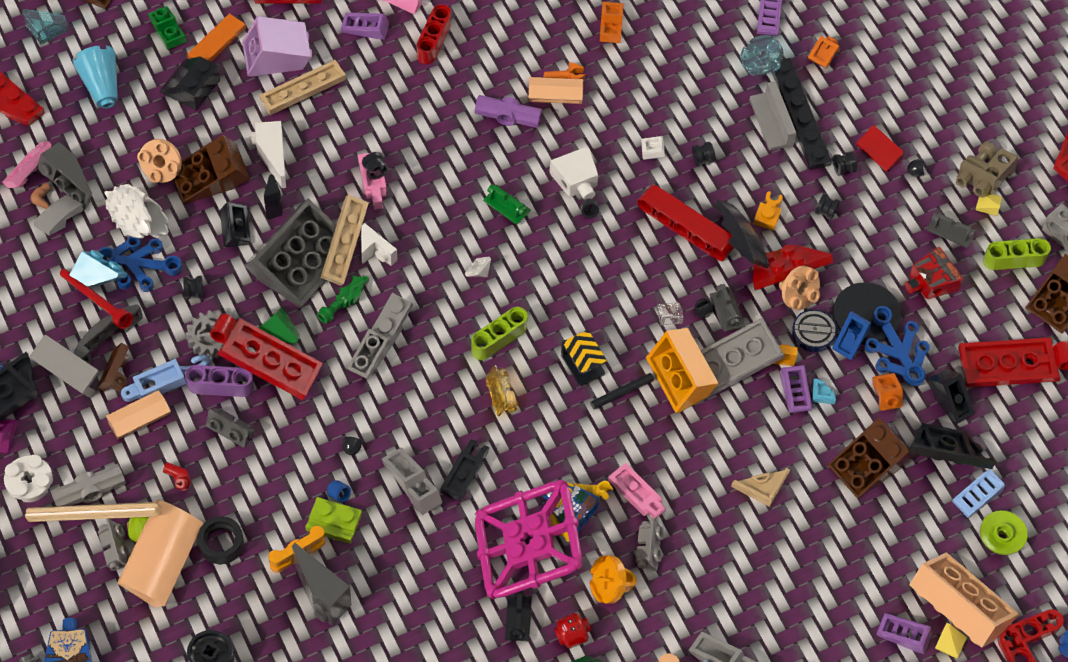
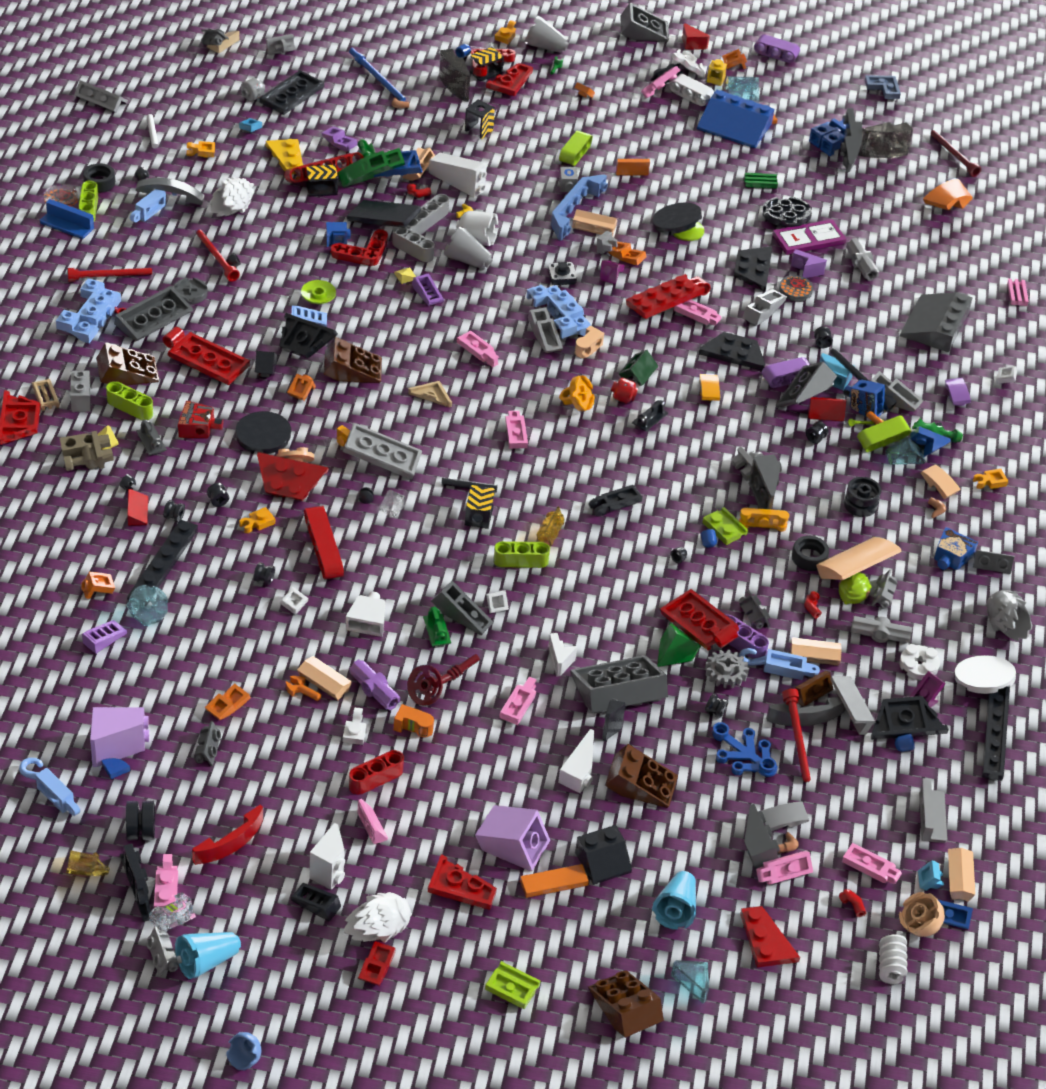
camera: 145 degrees left, 15 degrees down
tan axle [25,502,161,522] -> none
slope [70,250,128,286] -> none
white head [105,184,169,238] -> none
light nougat plate [137,139,182,183] -> none
green slope [148,6,187,50] -> none
black slope [220,202,251,247] -> none
tan plate [259,60,346,115] -> none
green piece [317,275,369,324] -> none
tan plate [321,194,369,286] -> none
medium lavender slope [341,13,389,39] -> none
light grey slope [347,293,413,379] -> none
black wheel [362,152,388,180] -> none
light grey slope [382,447,442,515] -> none
dark pink plate [475,479,582,599] -> none
torso [542,481,613,542] -> none
black hinge [581,198,599,218] -> none
light grey hinge [636,517,664,571] -> none
light orange slope [646,328,719,413] -> none
dark grey hinge [709,284,745,332] -> none
black slope [714,200,769,268] -> none
light grey panel [749,81,796,150] -> none
medium lavender slope [779,365,813,413] -> none
tile [791,309,838,352] -> none
medium azure tile [812,378,836,404] -> none
blue slope [832,311,871,360] -> none
blue plant [865,306,930,387] -> none
light nougat slope [909,552,1019,647] -> none
none -> white plate [343,708,367,745]
none -> orange leg [393,704,434,737]
none -> dark red dish [407,654,480,706]
none -> dark grey slope [431,581,494,635]
none -> bright pink hinge [457,331,499,367]
none -> light grey hips [731,446,764,481]

